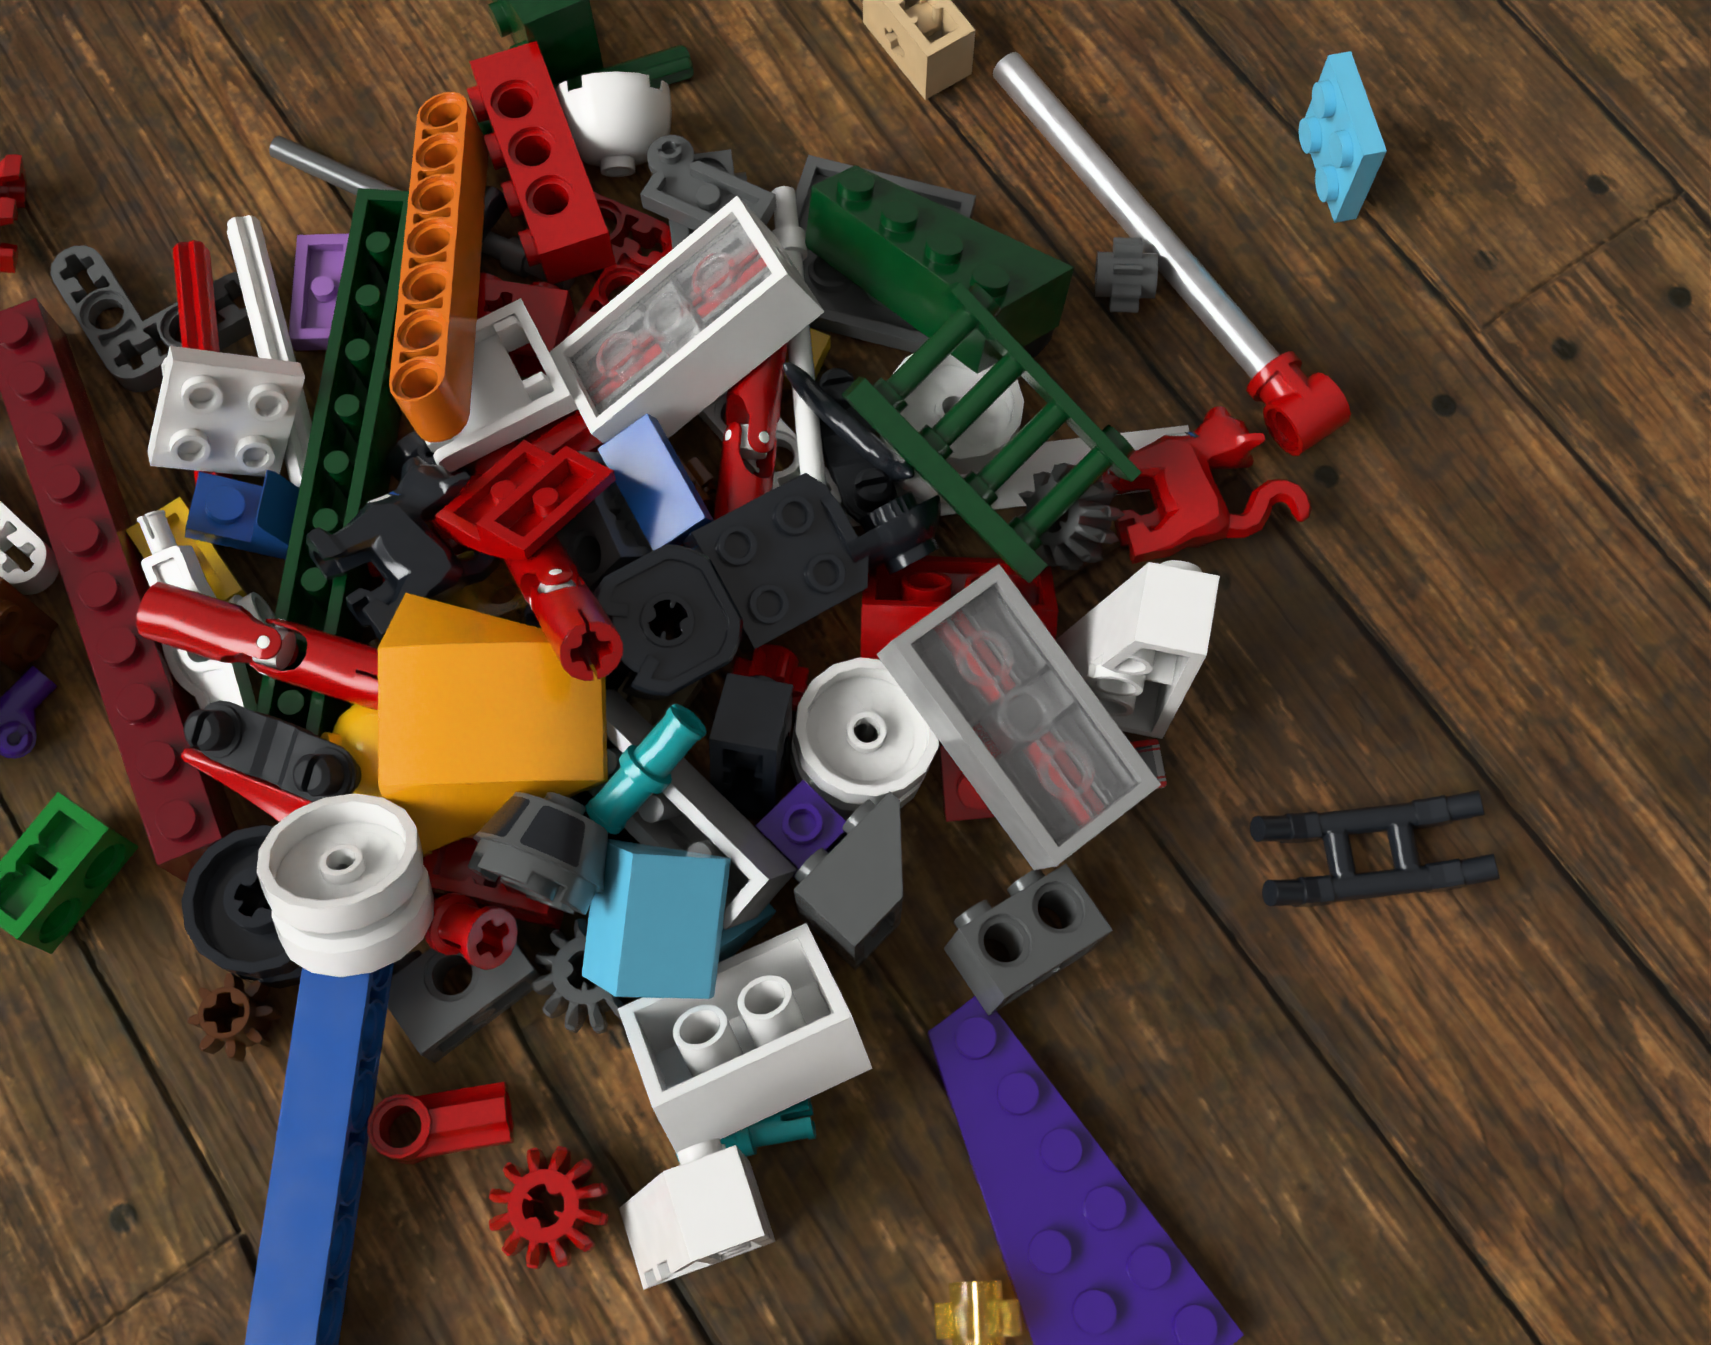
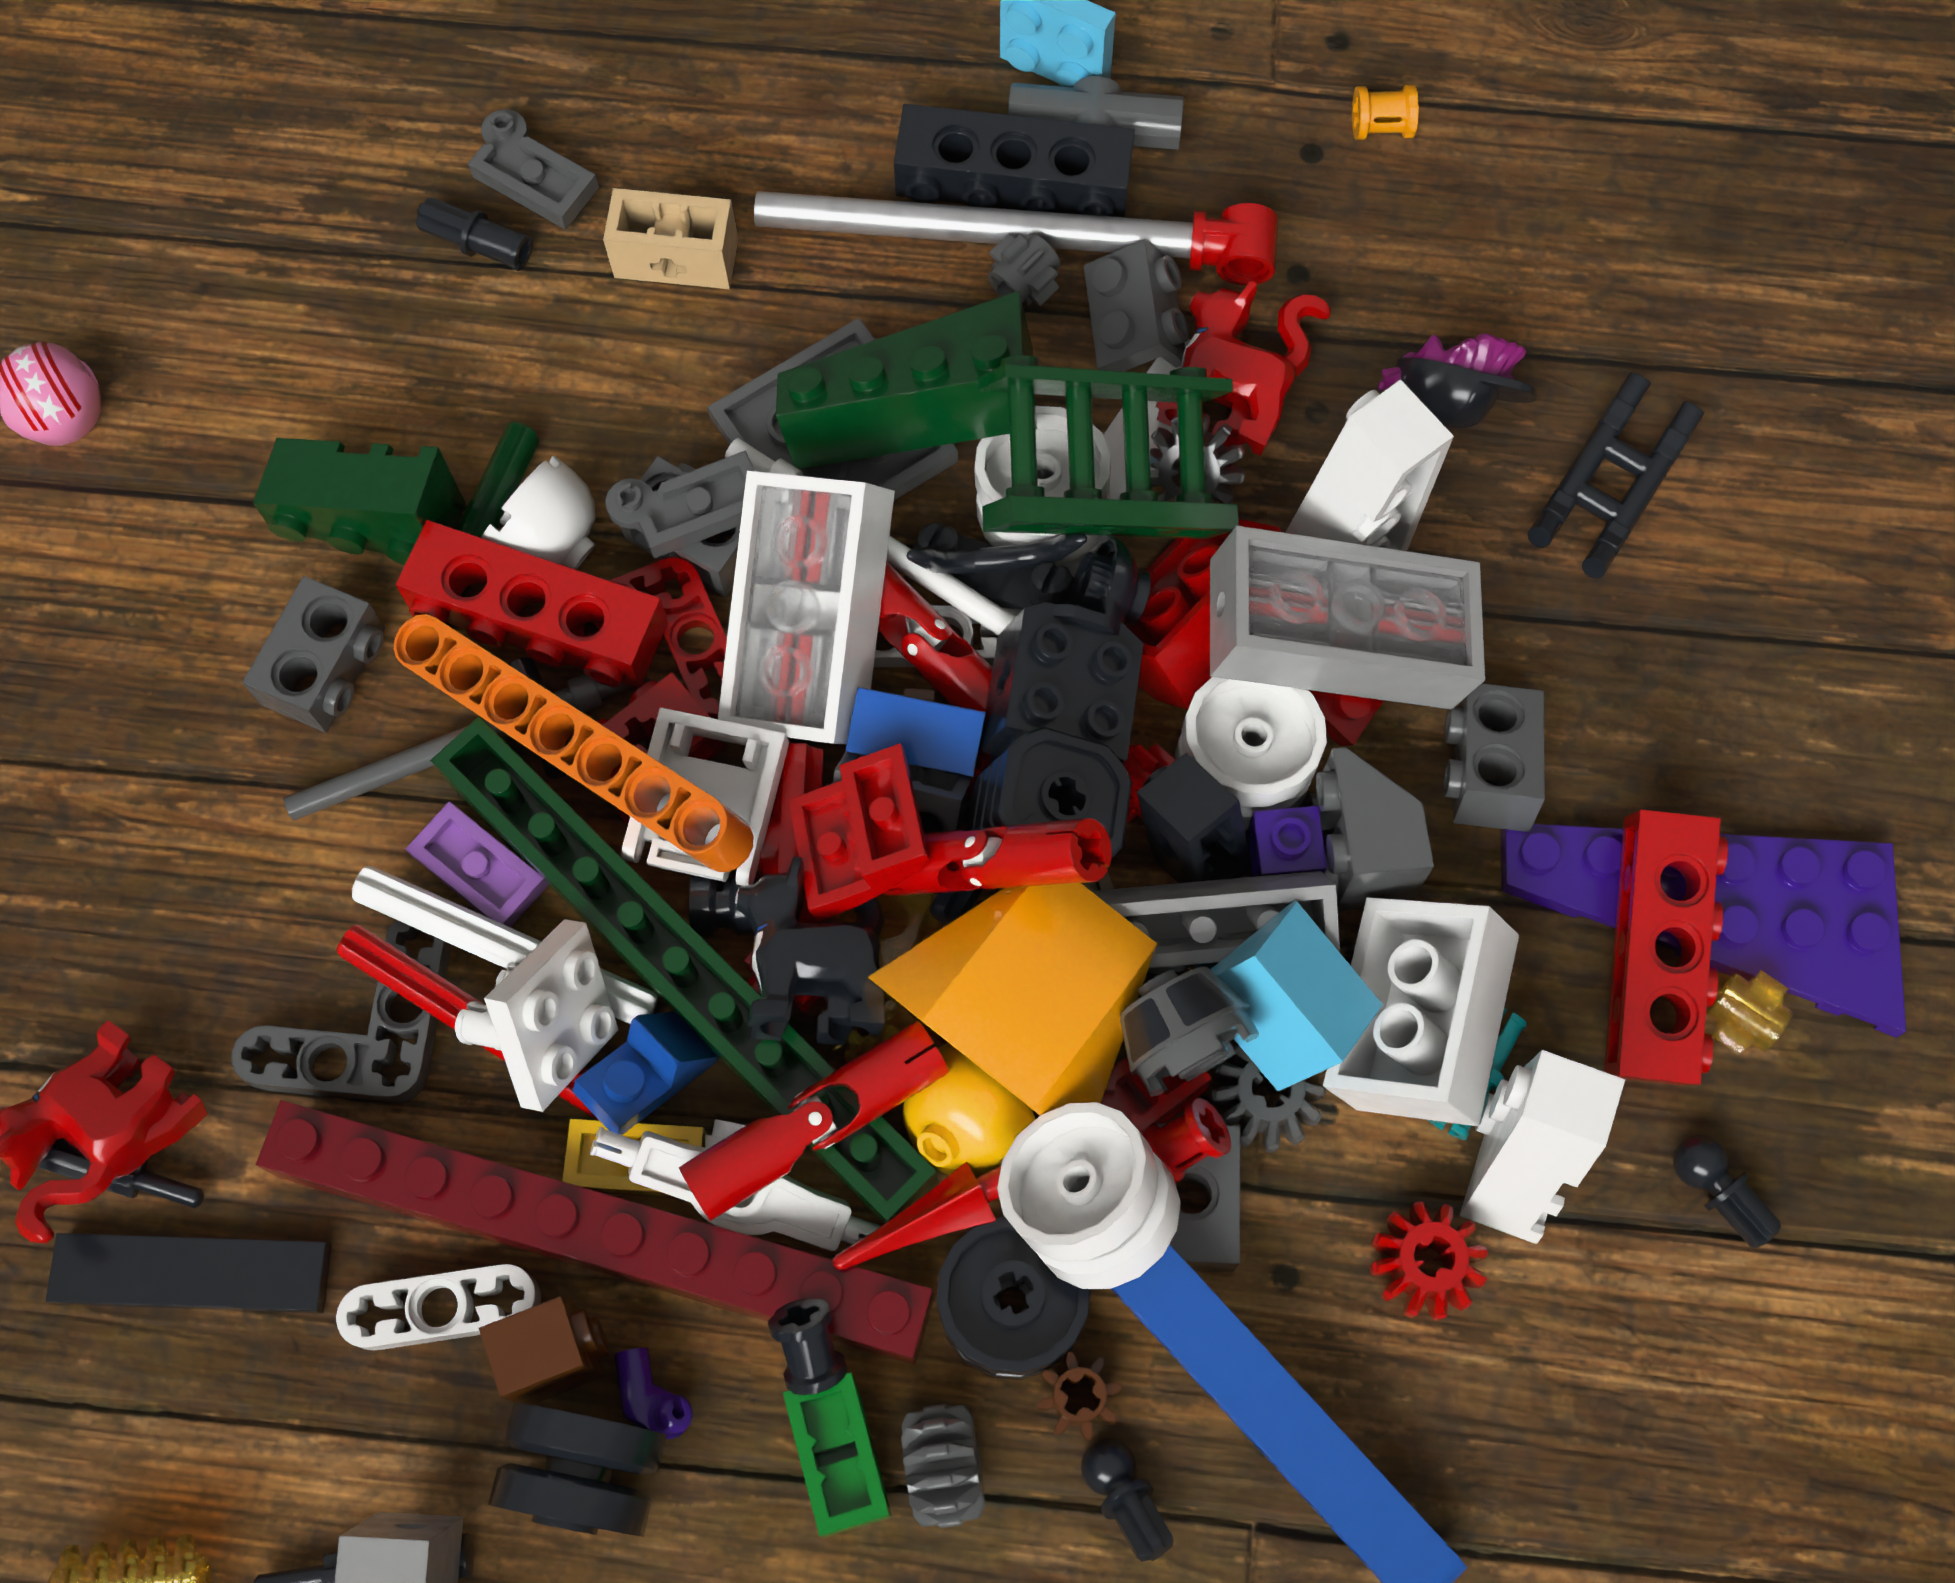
camera: 50 degrees left, 0 degrees up
black piece [184,700,361,802] -> none
red piece [367,1081,514,1164] -> none
teal pin [585,703,707,834] -> none
none -> dark grey brick [242,576,385,733]
none -> black bush [768,1298,847,1395]
none -> black brick [894,104,1135,218]
none -> dark grey gear [901,1403,986,1528]
none -> dark grey piece [1008,76,1184,150]
none -> black axle [1081,1438,1174,1562]
none -> dark grey bracket [1084,239,1189,372]
none -> light orange bush [1352,84,1419,140]
none -> black hair [1378,334,1537,429]
none -> red brick [1604,809,1728,1085]

